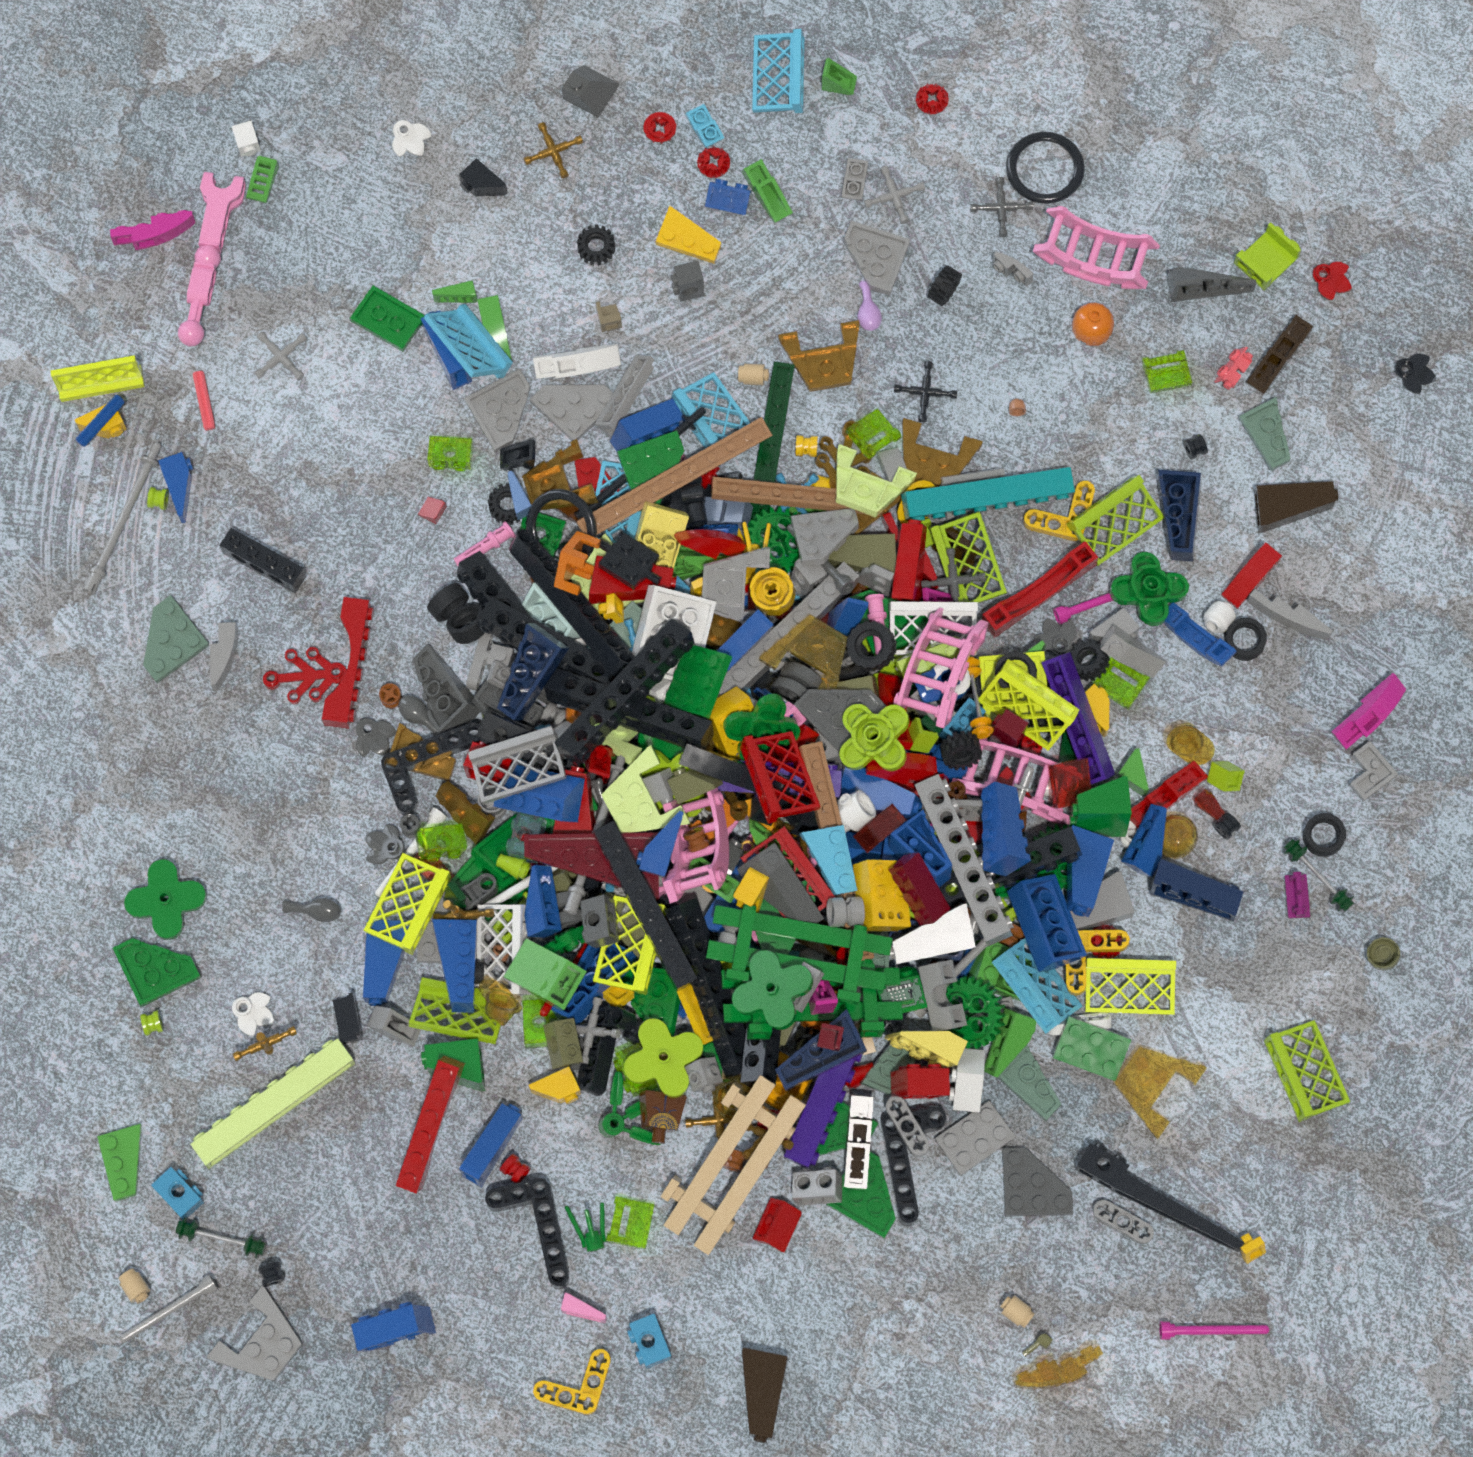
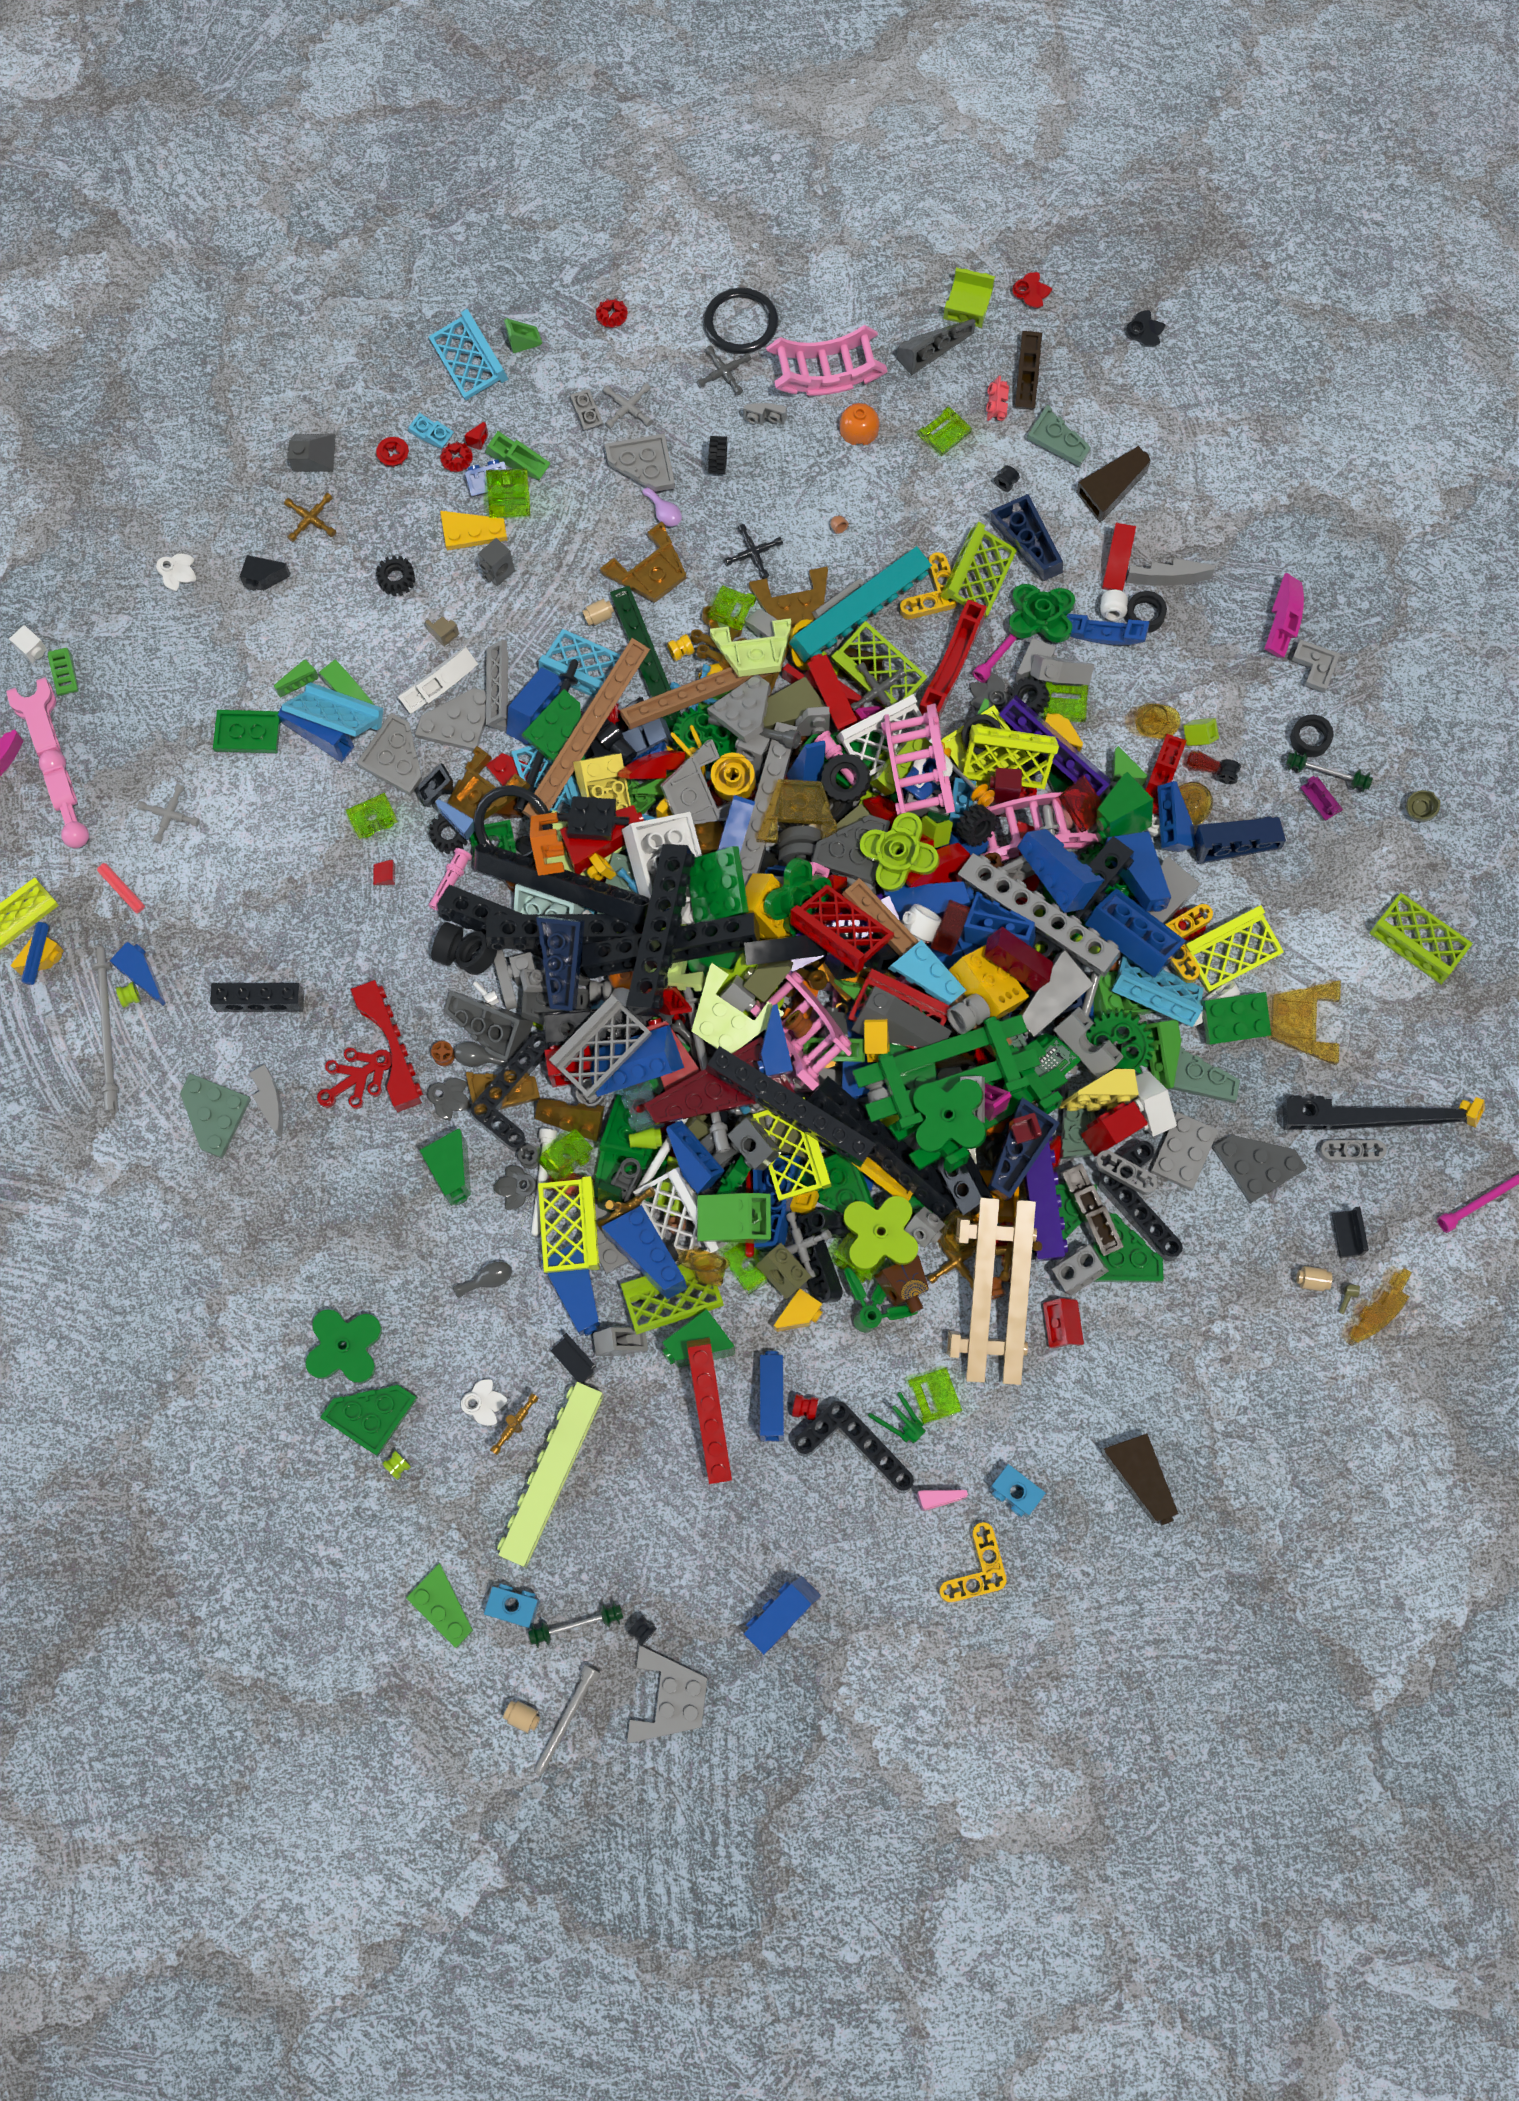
camera: 30 degrees left, 0 degrees up
none -> green slope [419,1128,471,1206]
none -> red slope [465,422,489,450]
none -> white hand [473,981,499,1005]
none -> clear neon green slope [486,469,530,518]
none -> black panel [1332,1206,1369,1258]

